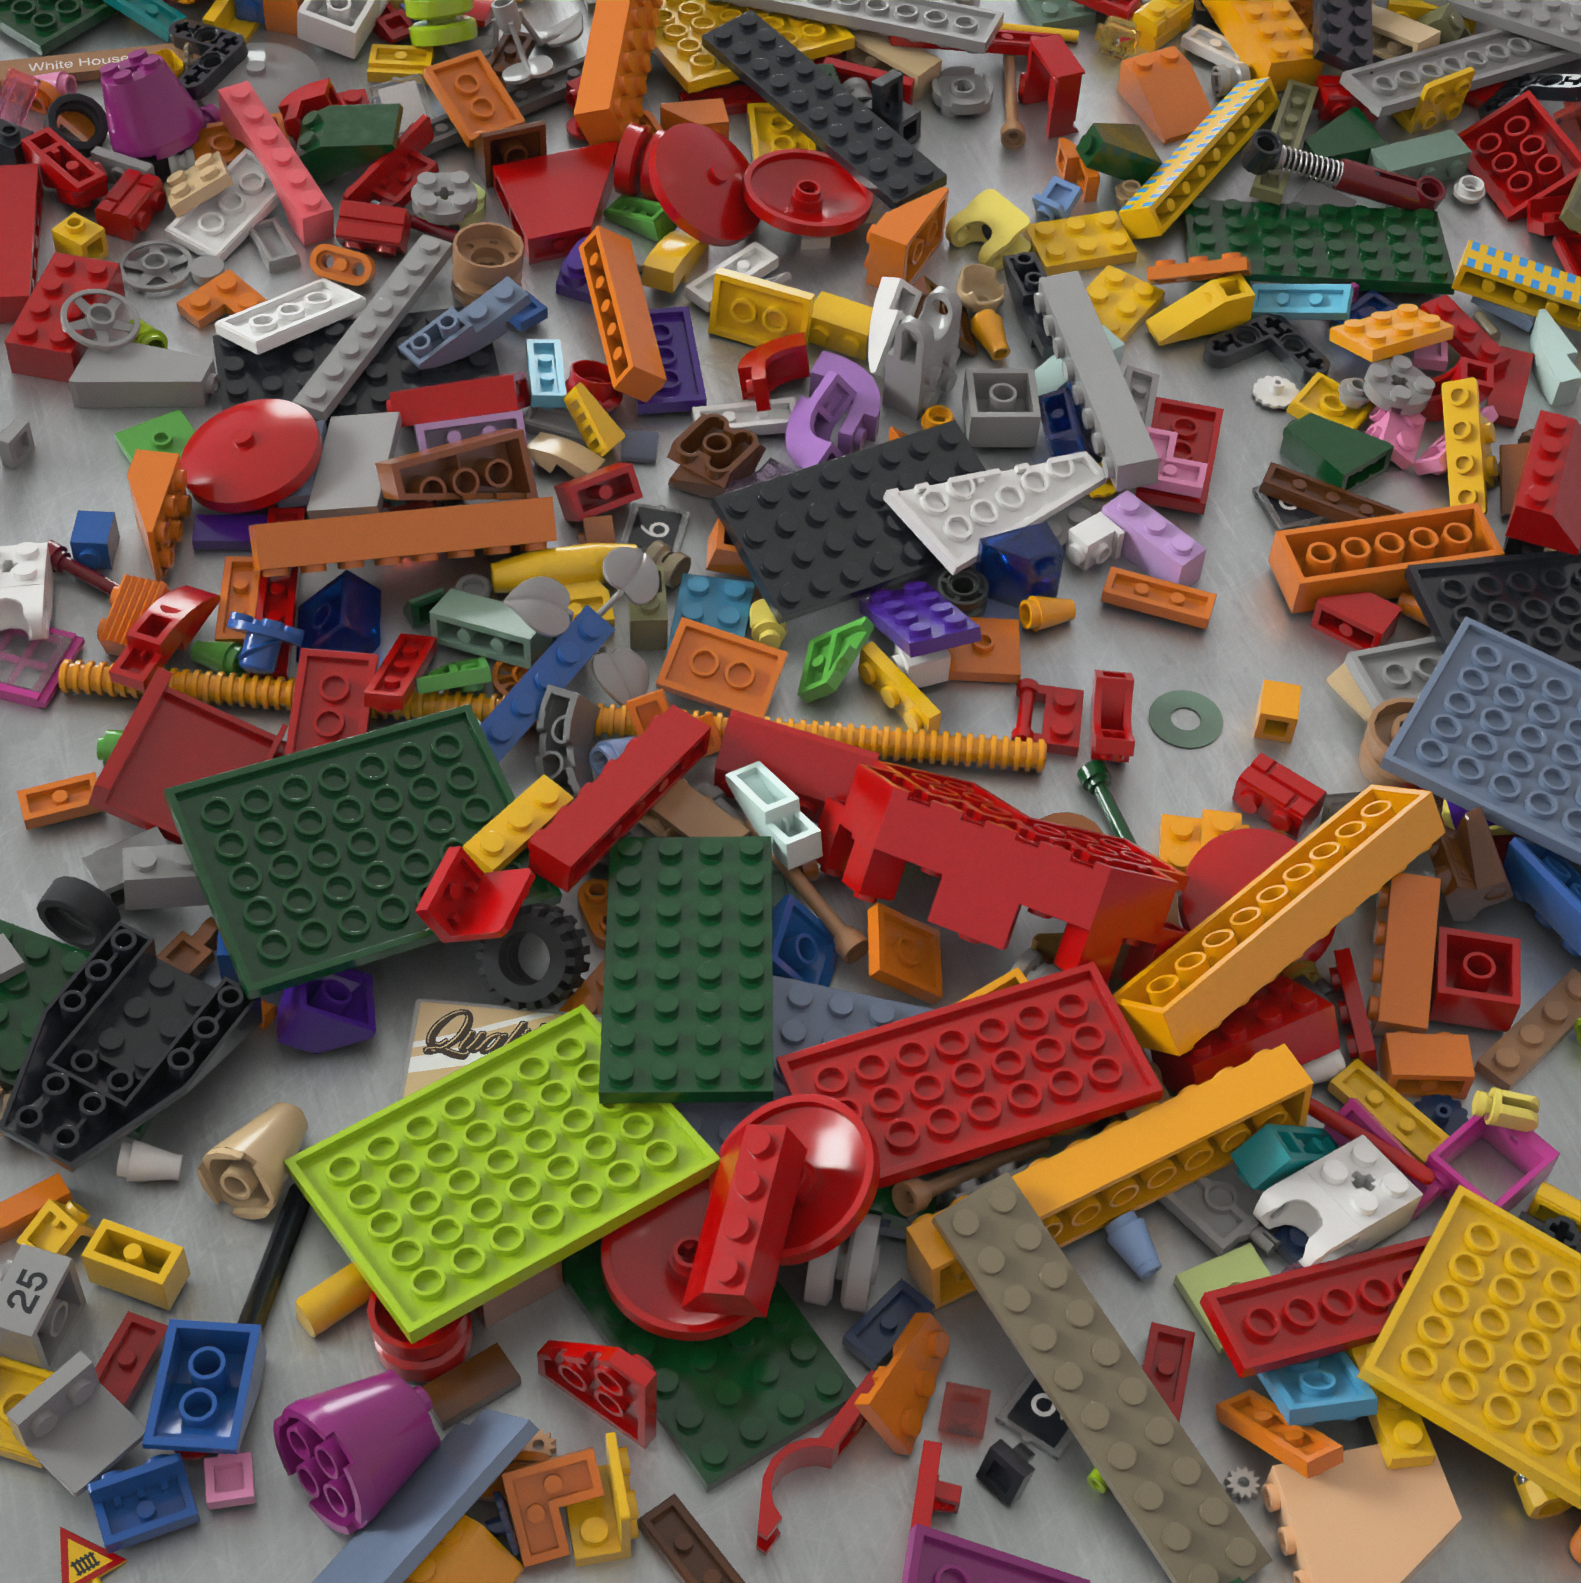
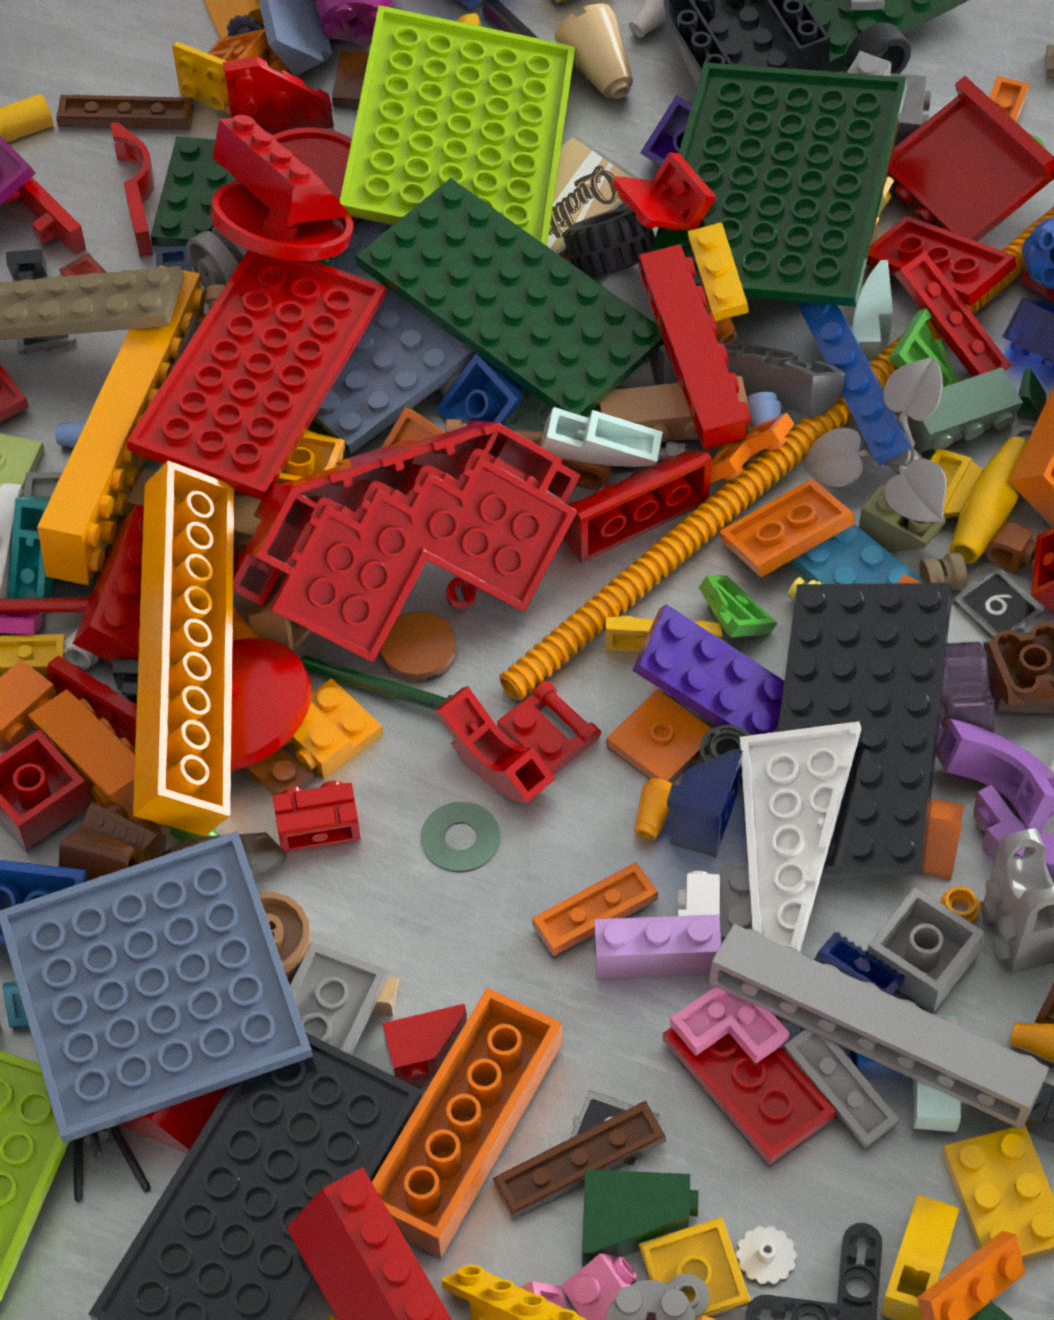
camera: 135 degrees right, 5 degrees up
orange wing [854,1313,950,1455] -> none
light orange brick [1254,679,1301,743] -> none

